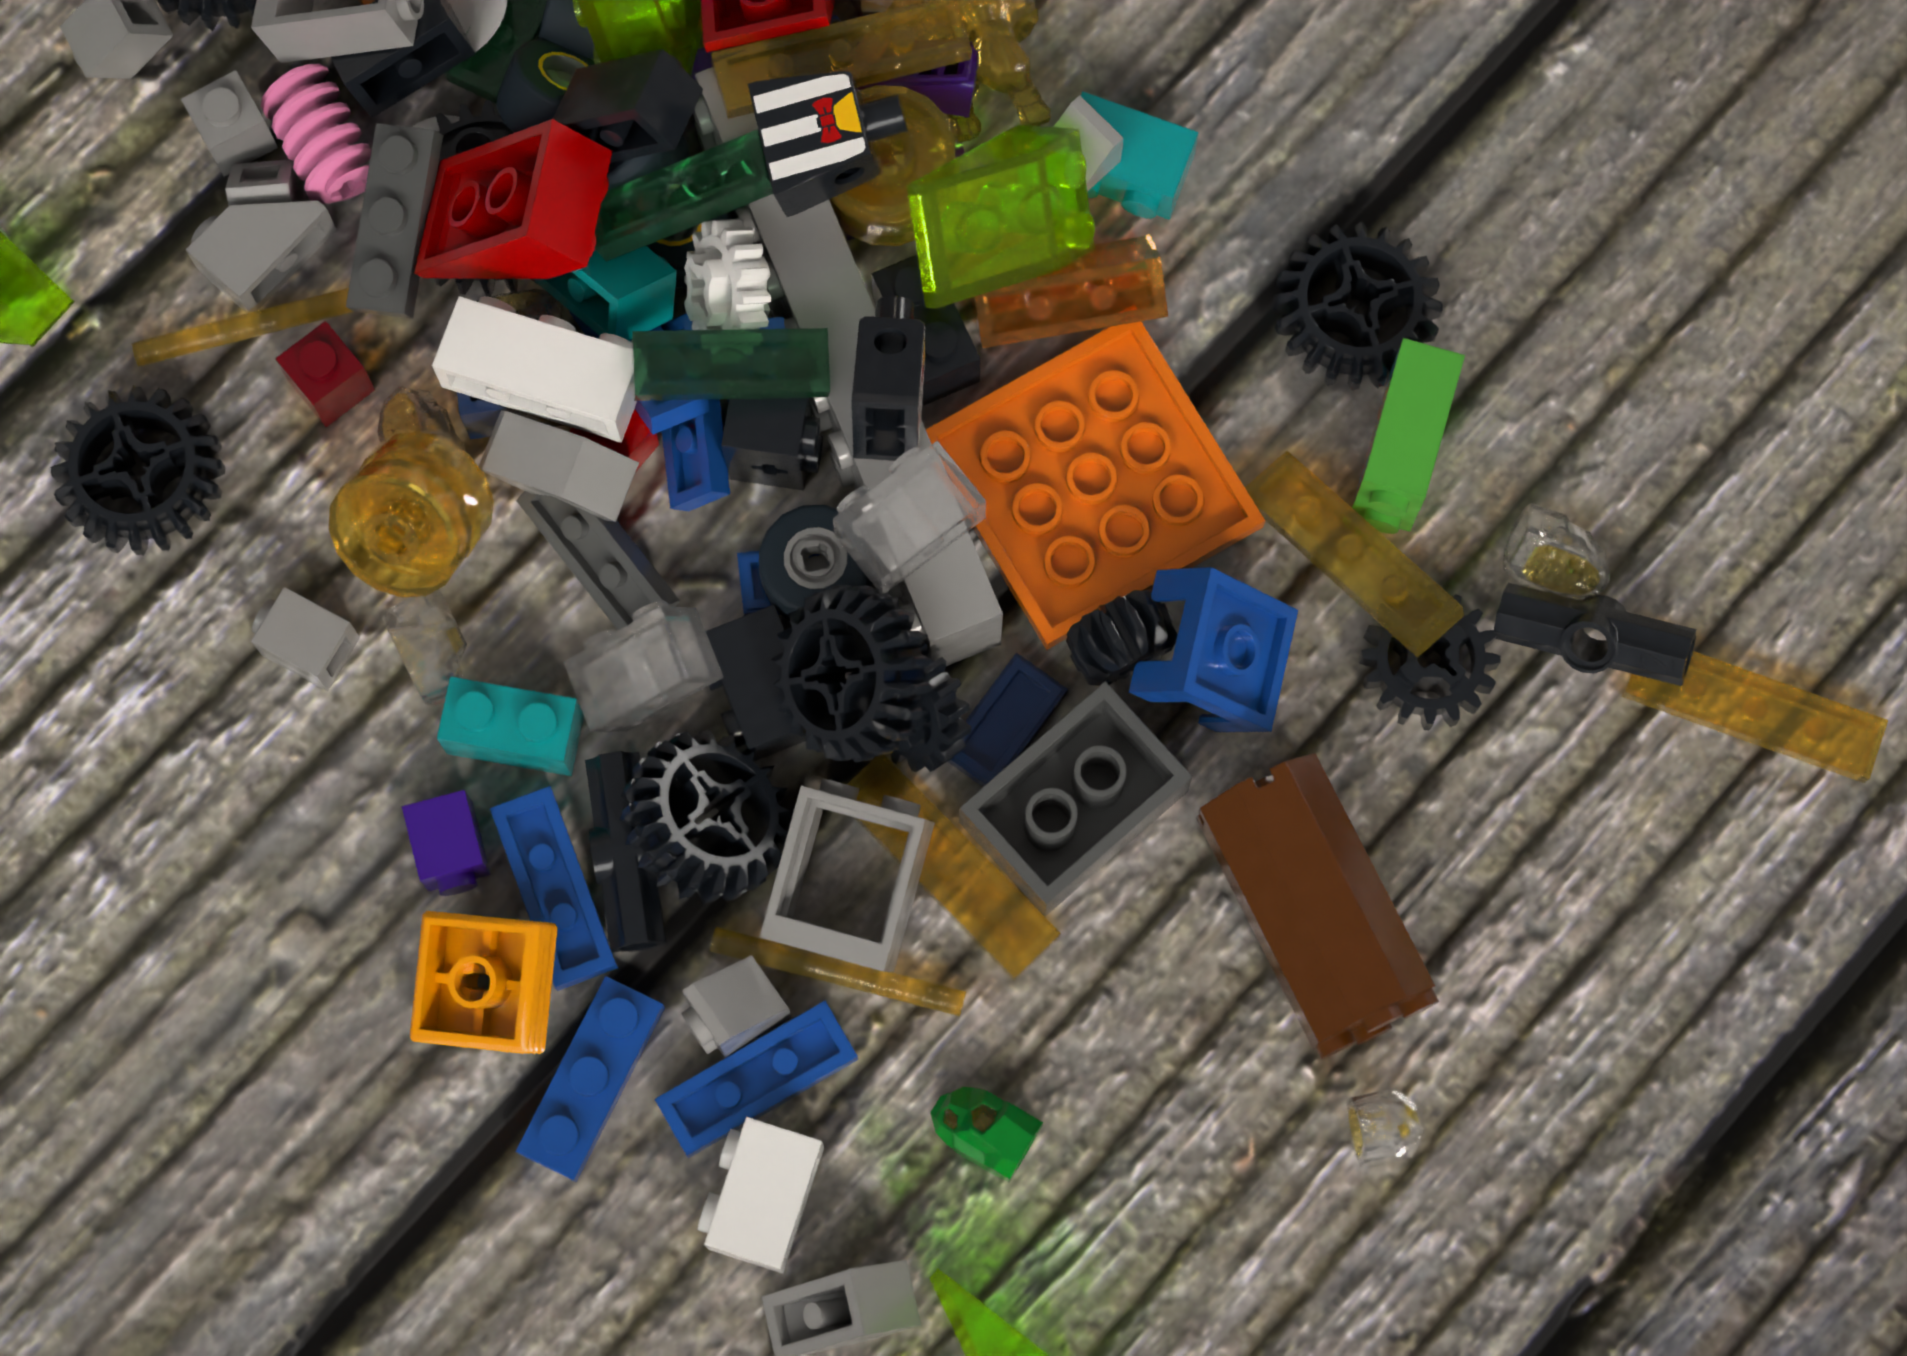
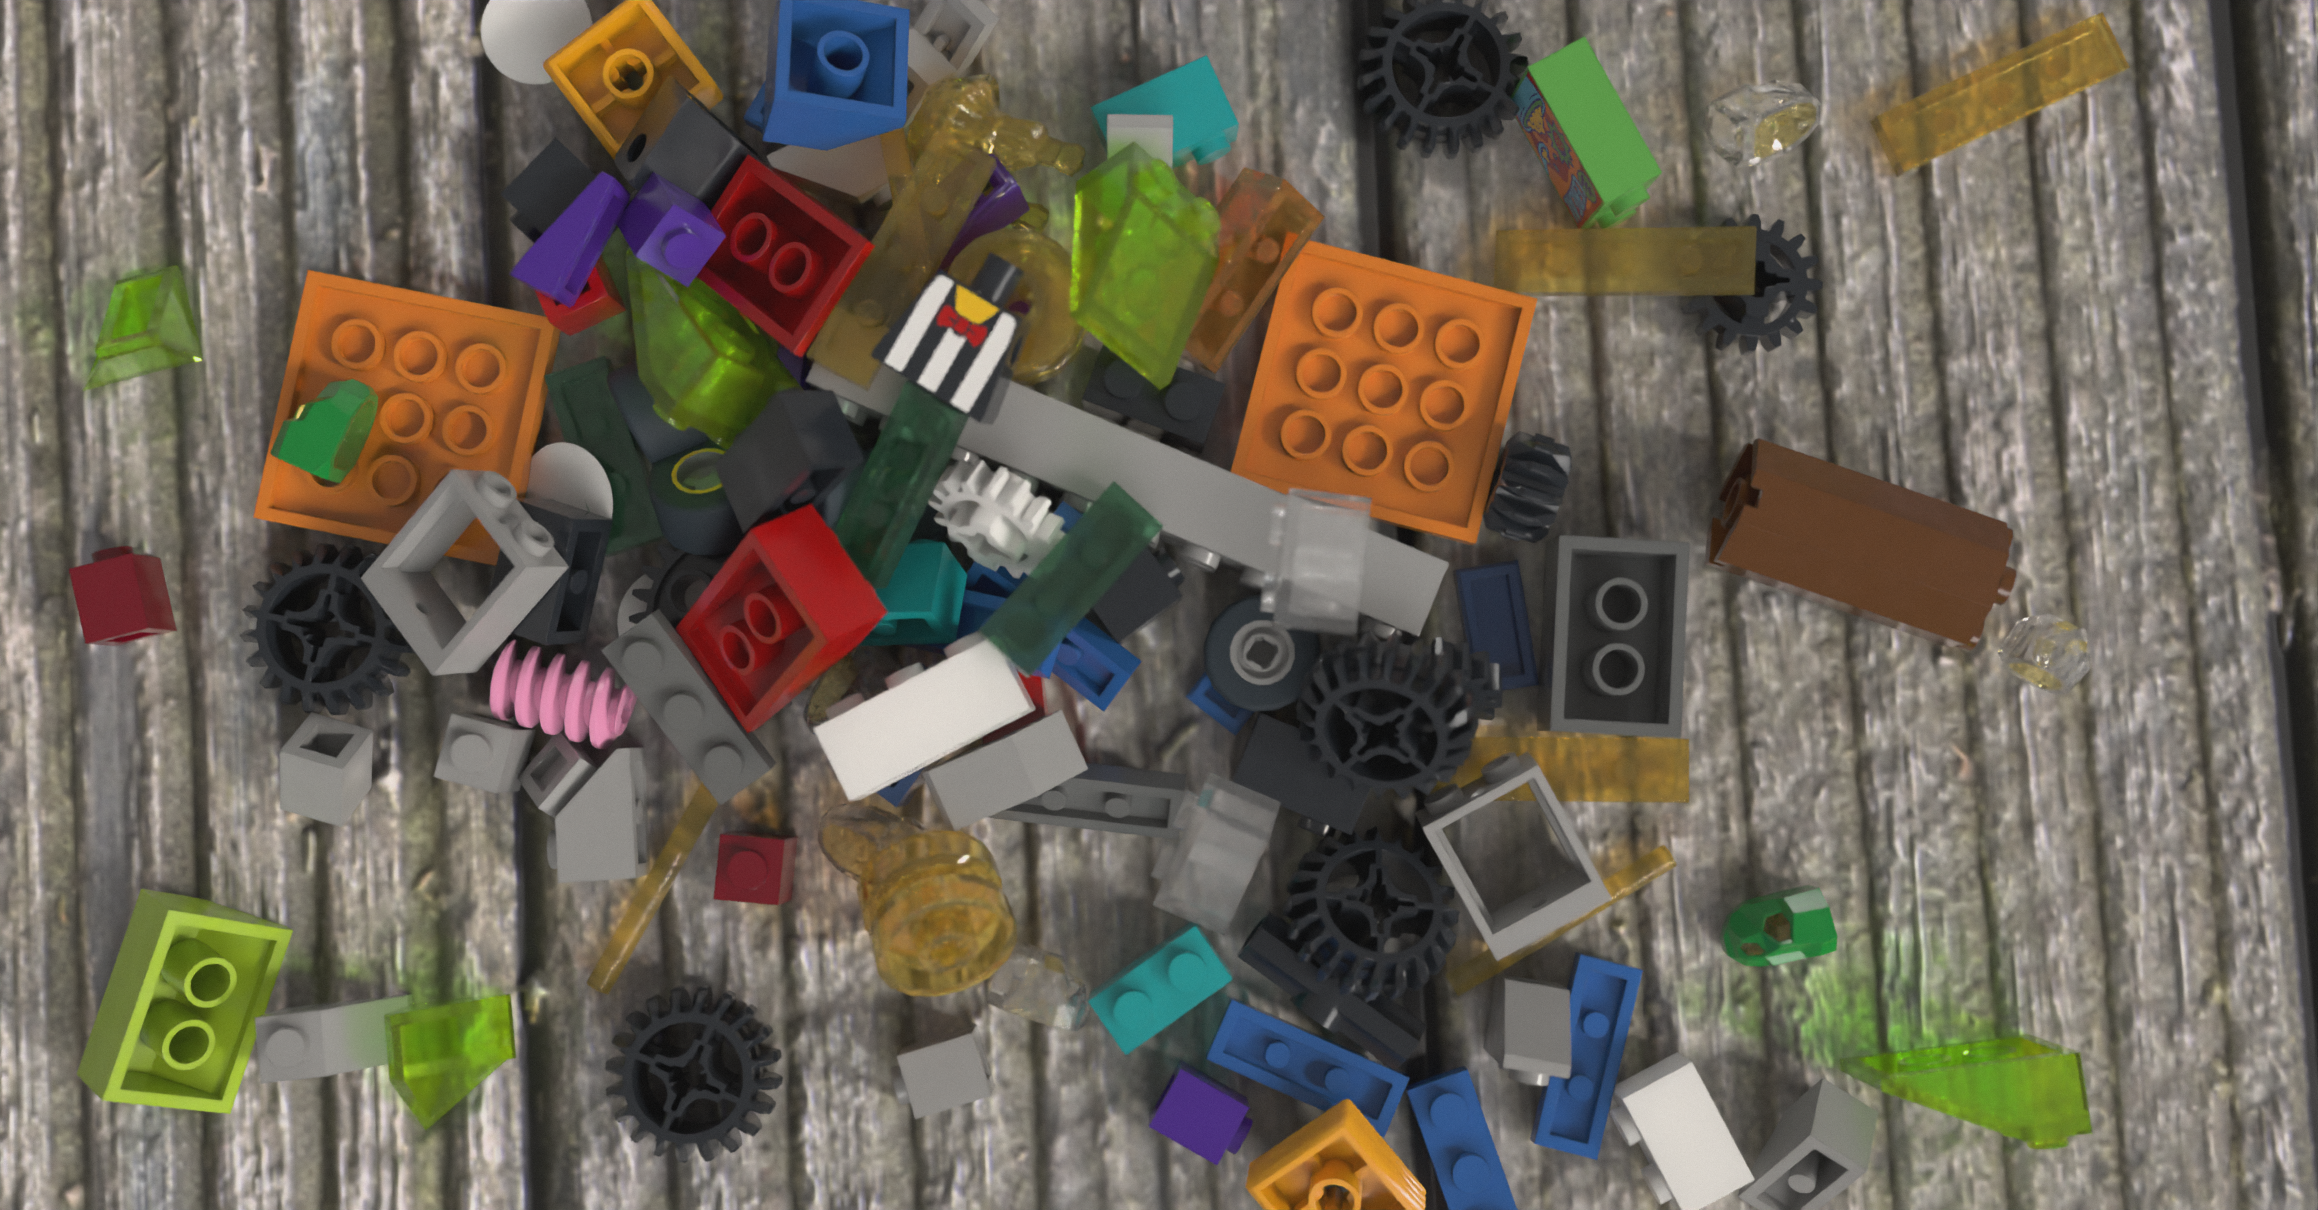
camera: 45 degrees left, 10 degrees up
black torso [852,296,925,462] -> none
blue panel [1129,567,1298,732] -> none
black piece [1494,582,1697,686] -> none

